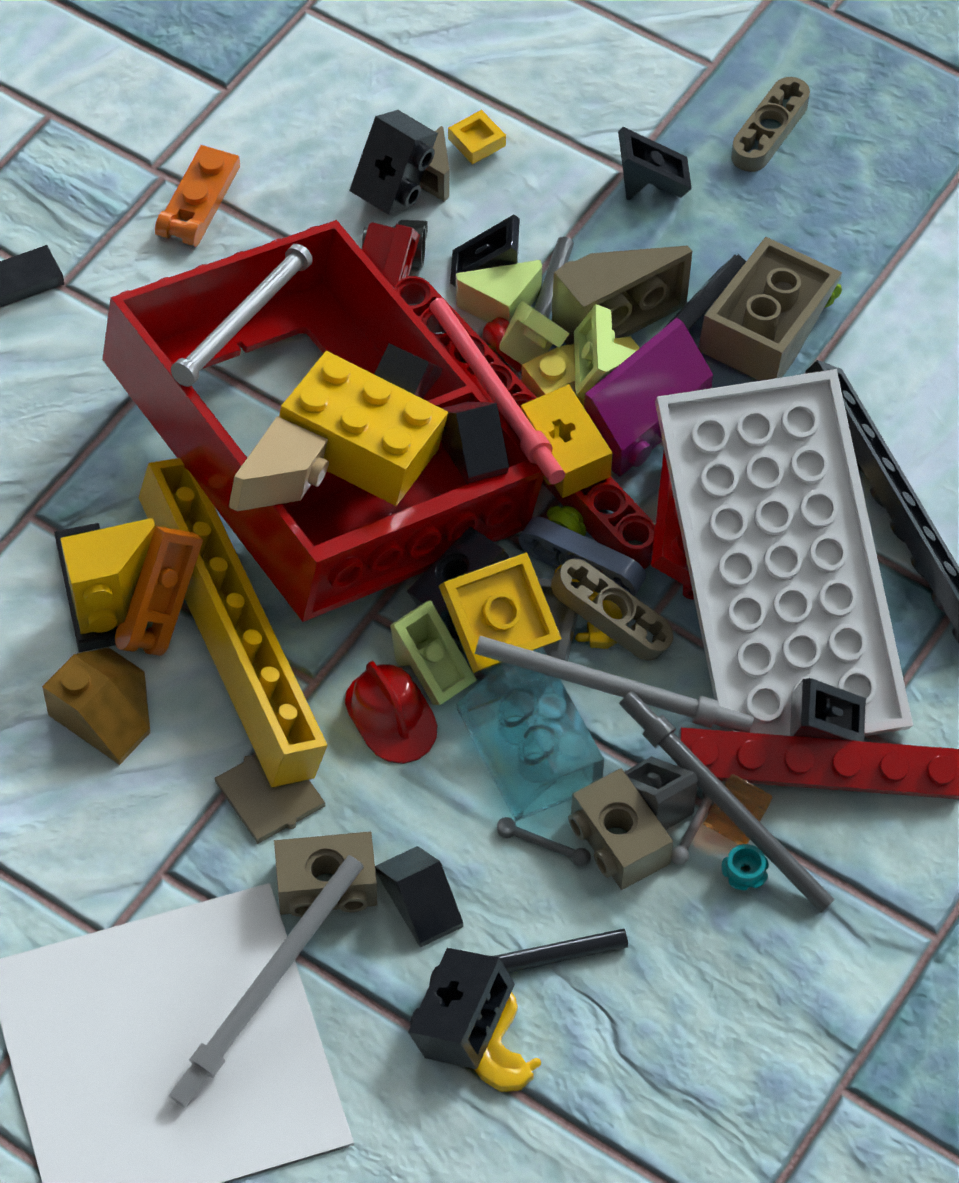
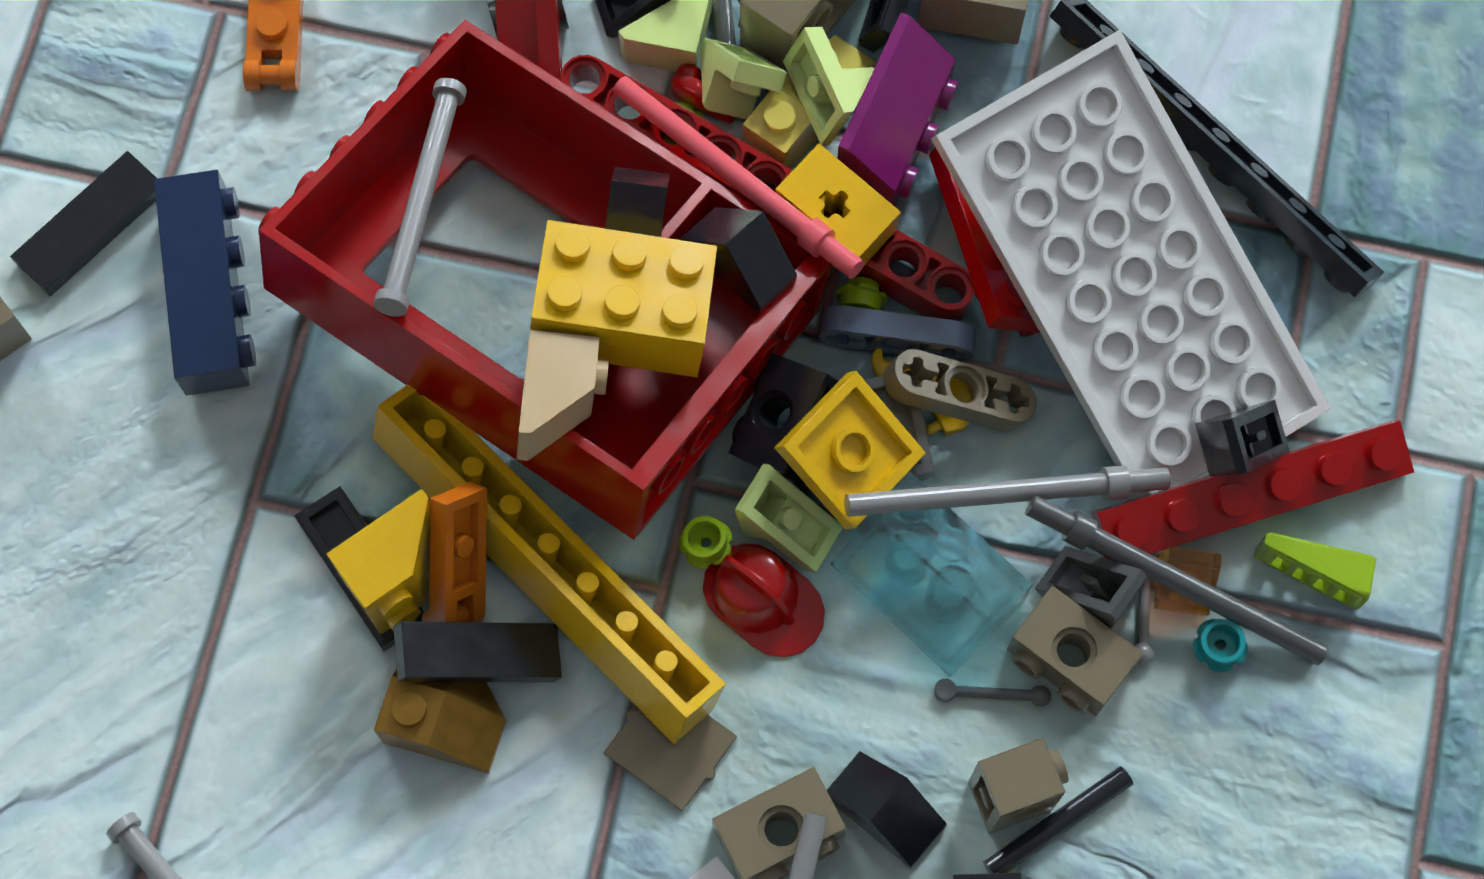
camera: 20 degrees left, 15 degrees up
none -> dark blue brick [154,169,256,396]
none -> black tile [394,621,562,682]
none -> lime plate [679,516,733,569]
none -> dark tan brick [968,738,1069,834]
none -> lime slope [1254,532,1377,610]

